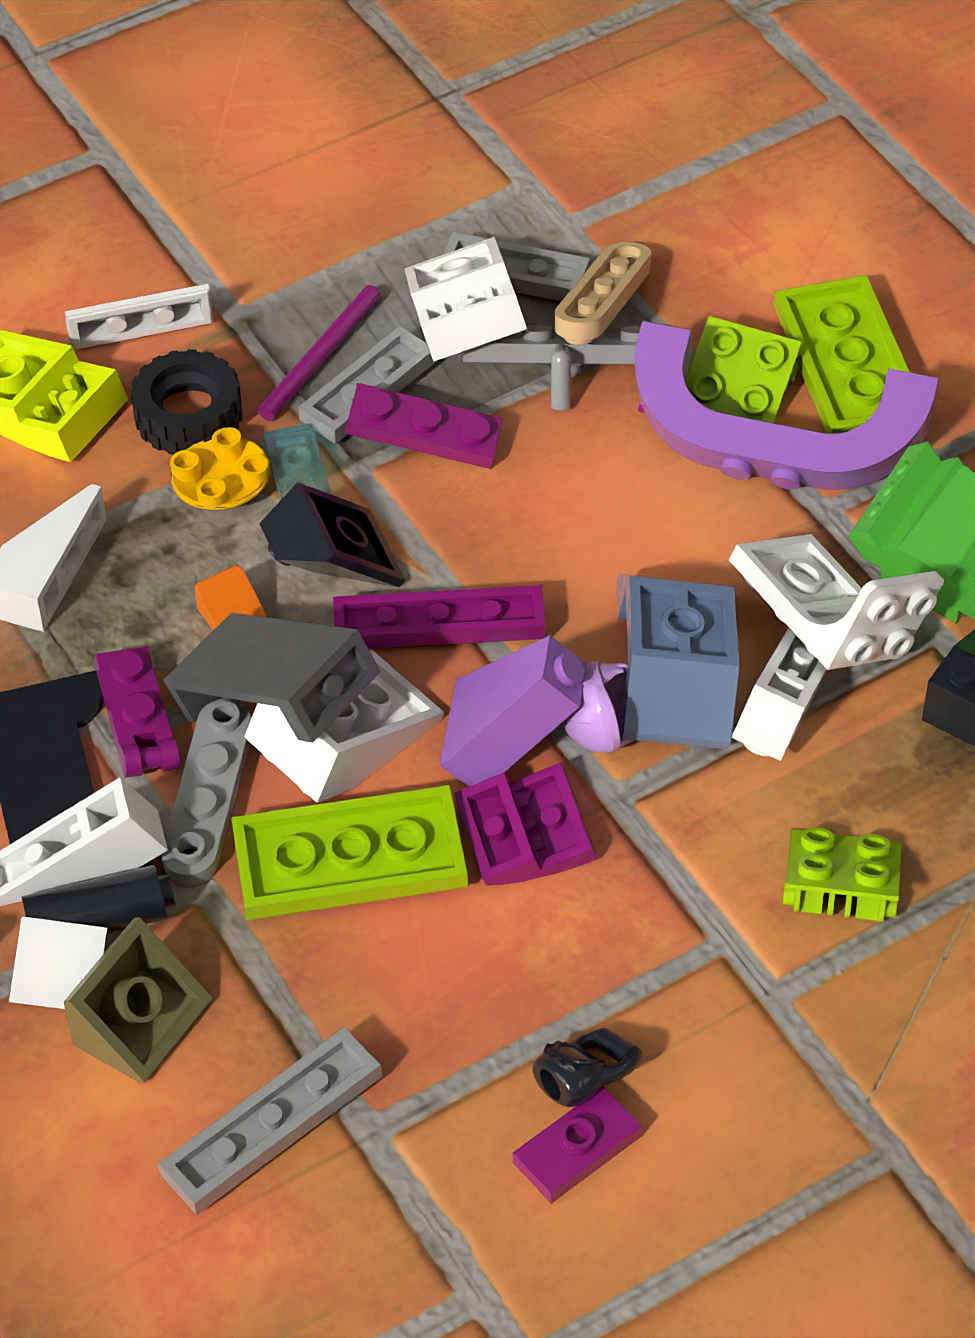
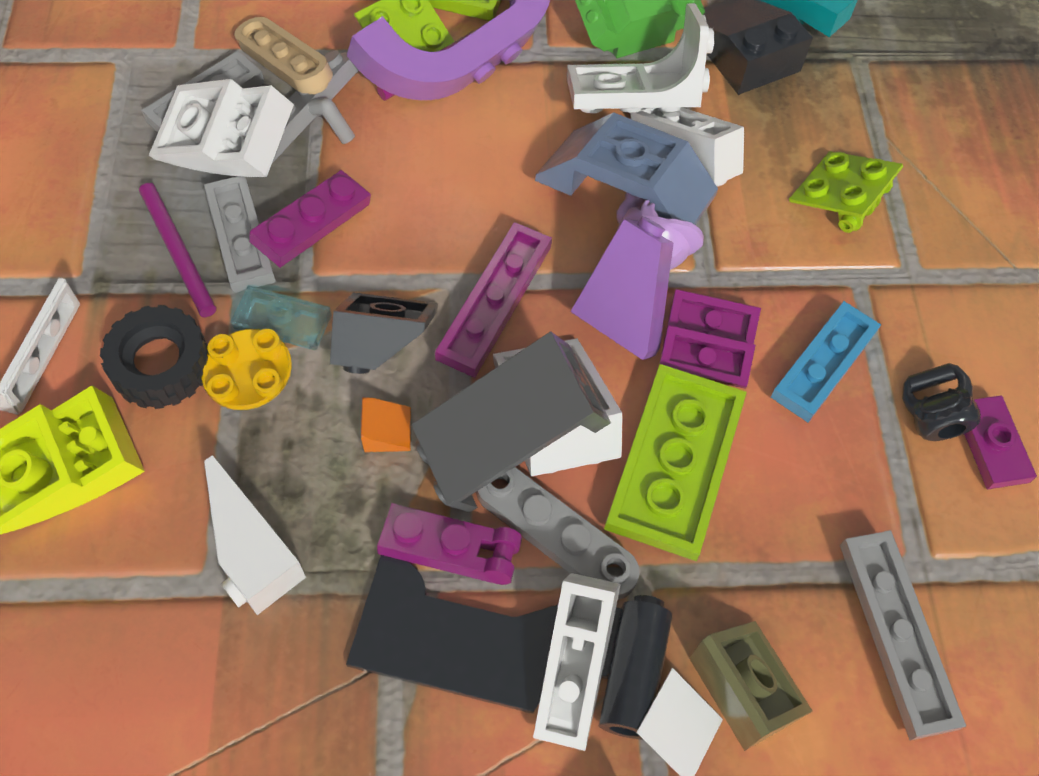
camera: 65 degrees left, 10 degrees up
none -> dark azure plate [770,301,881,423]

